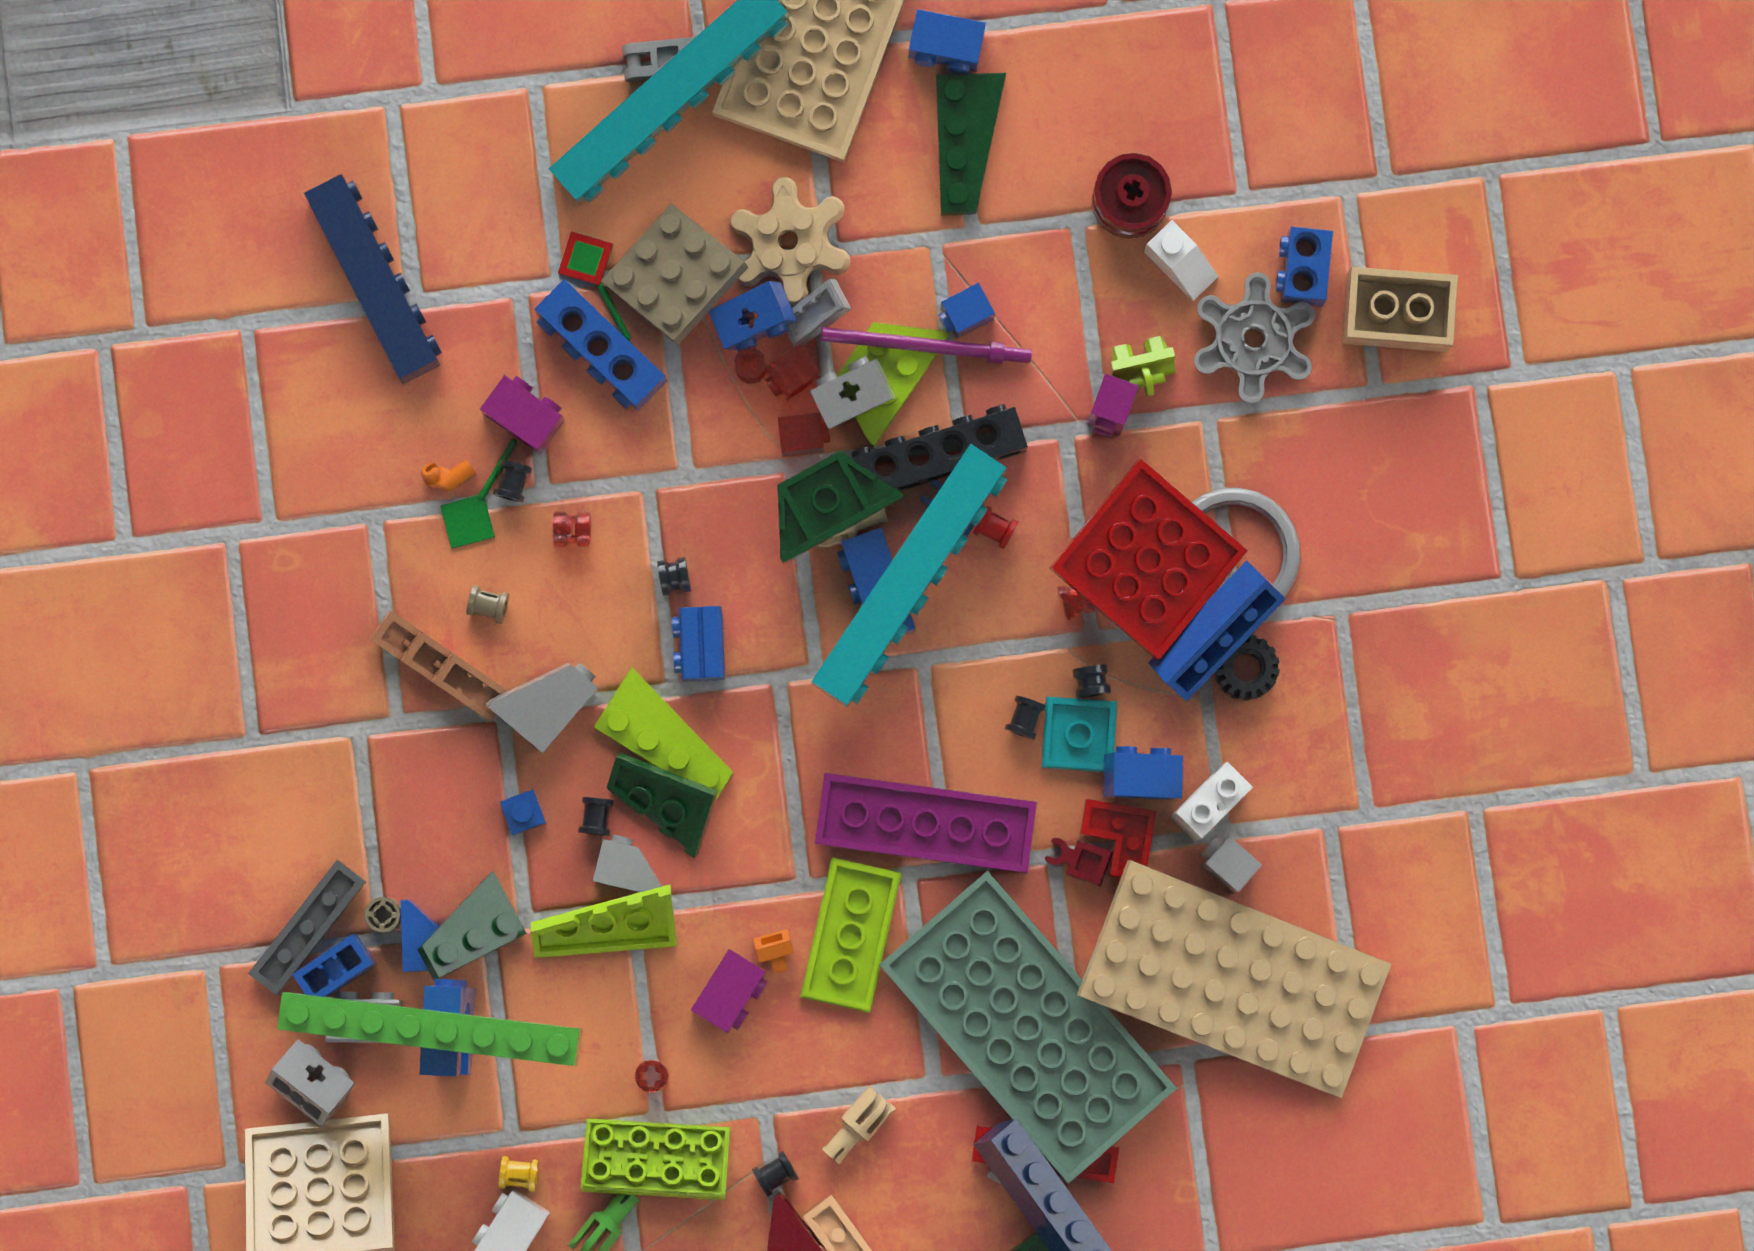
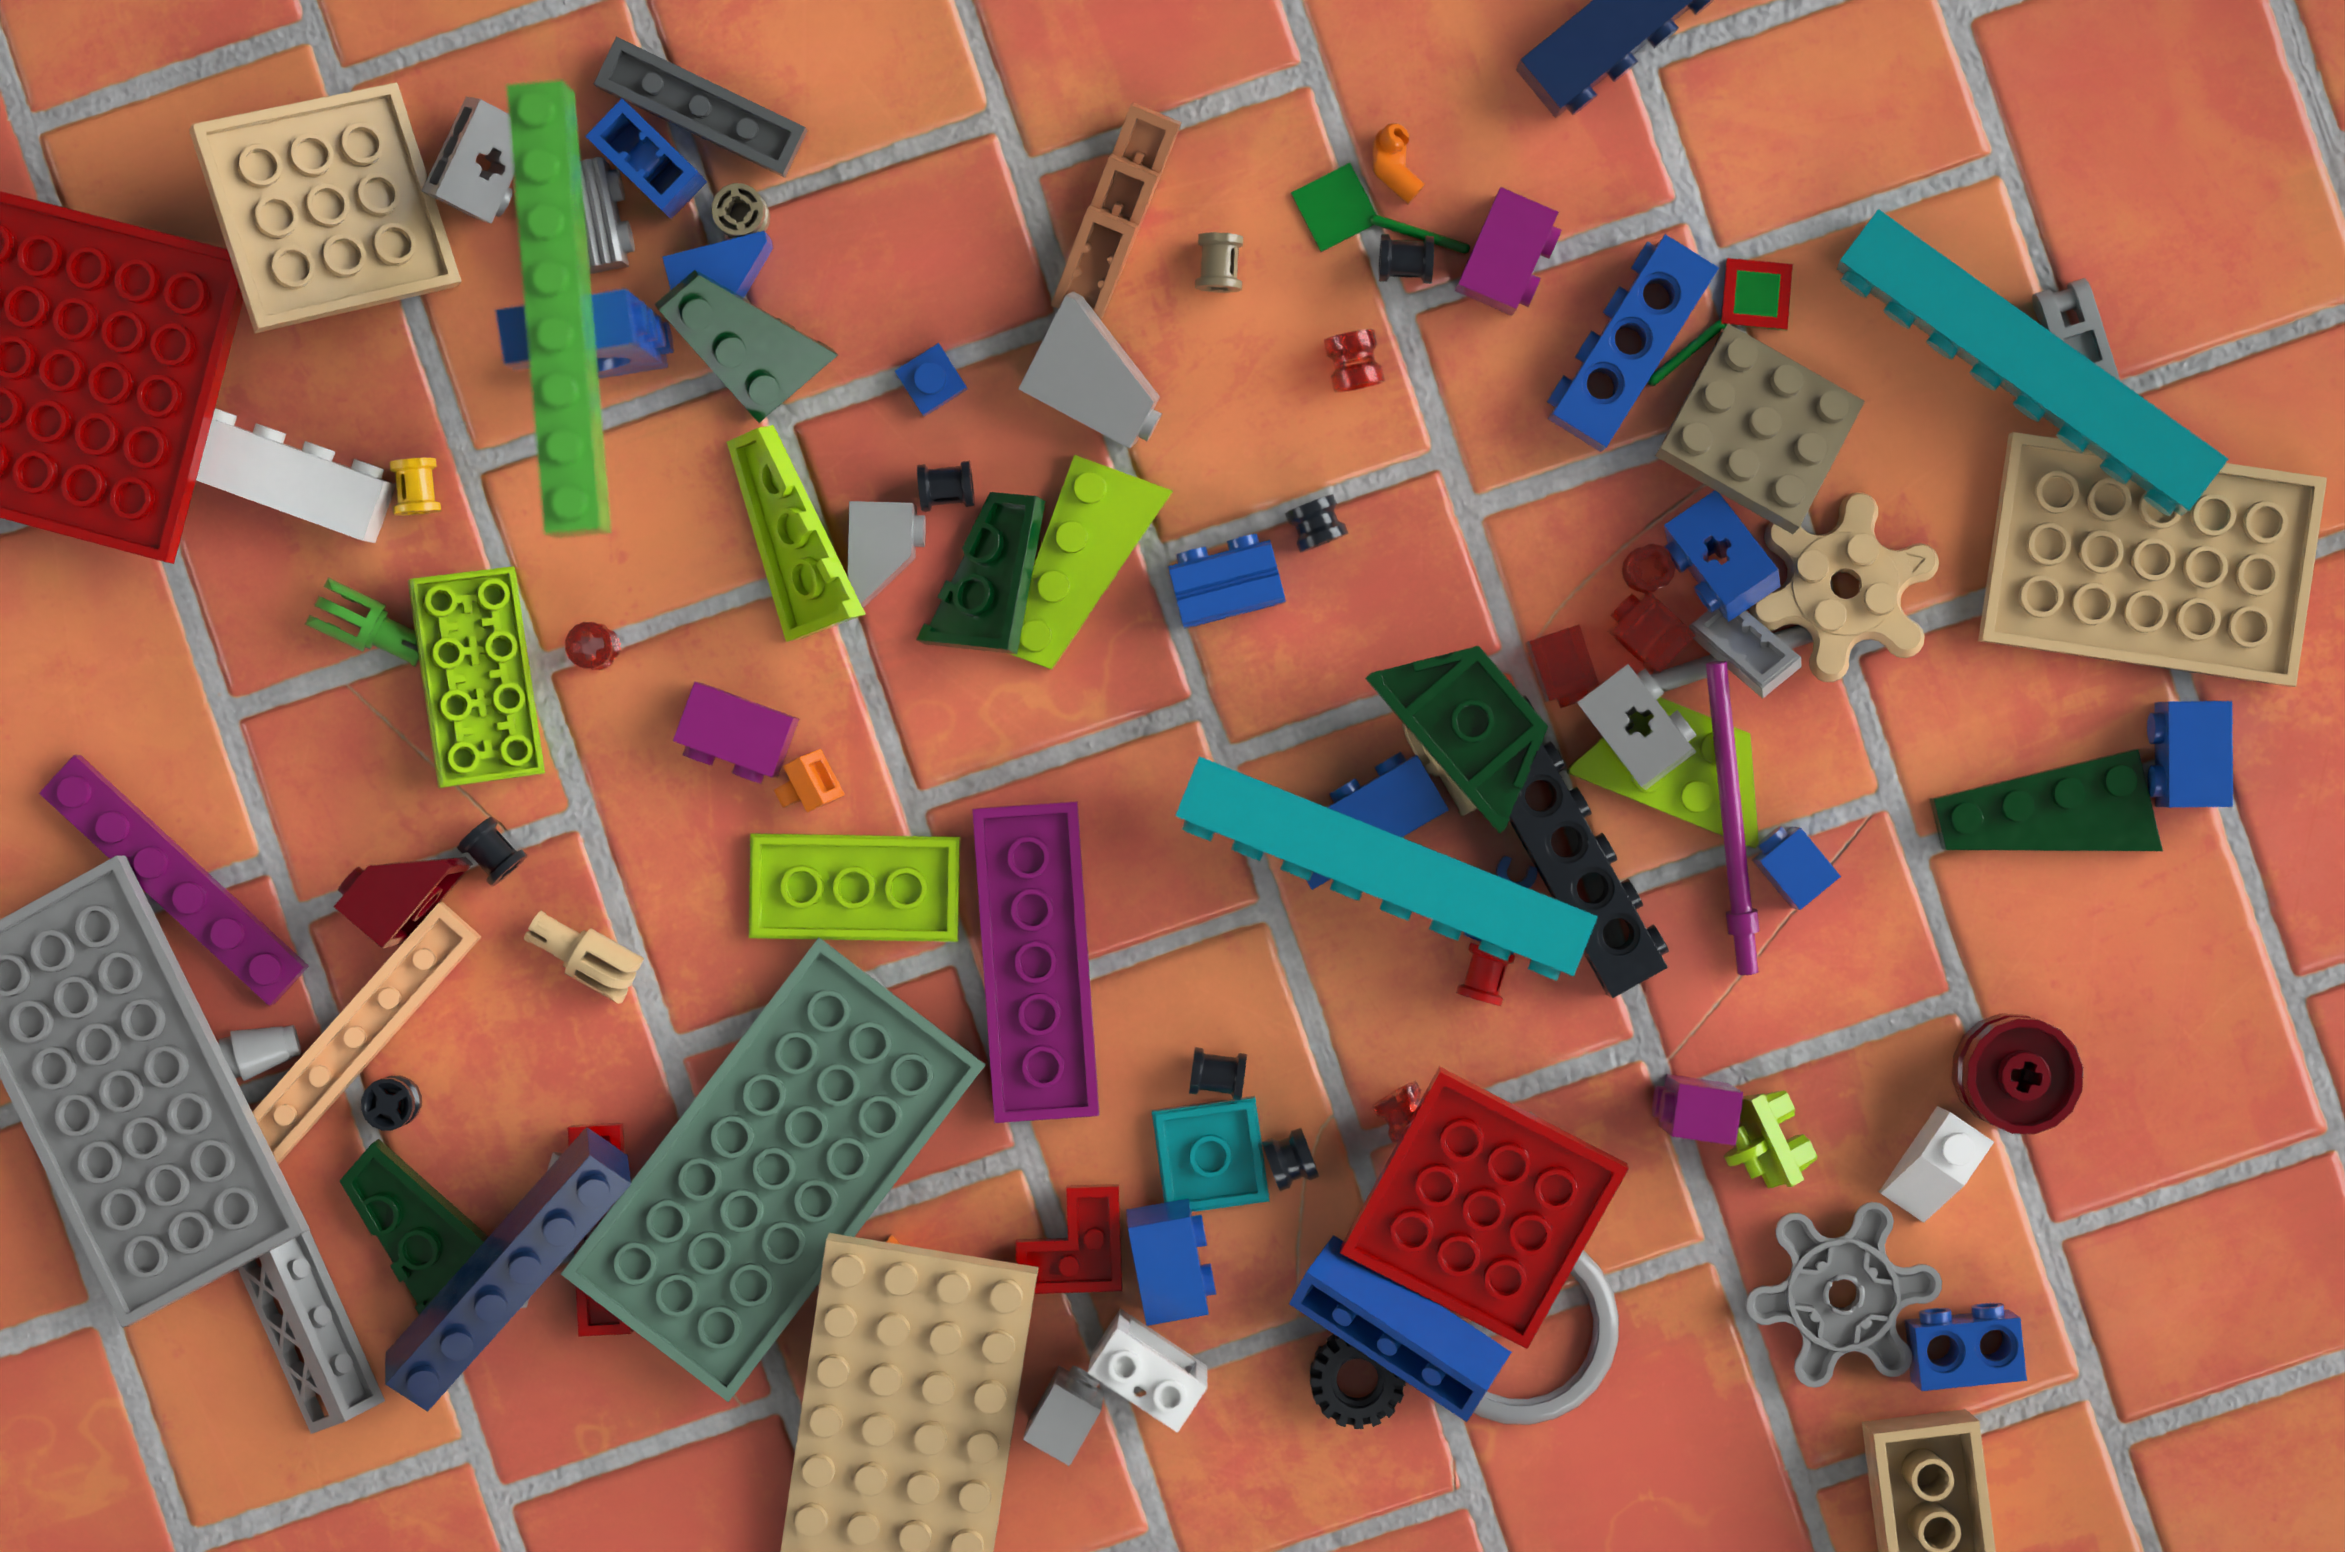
camera: 85 degrees right, 5 degrees up
dark red plate [1045,838,1113,887] -> none

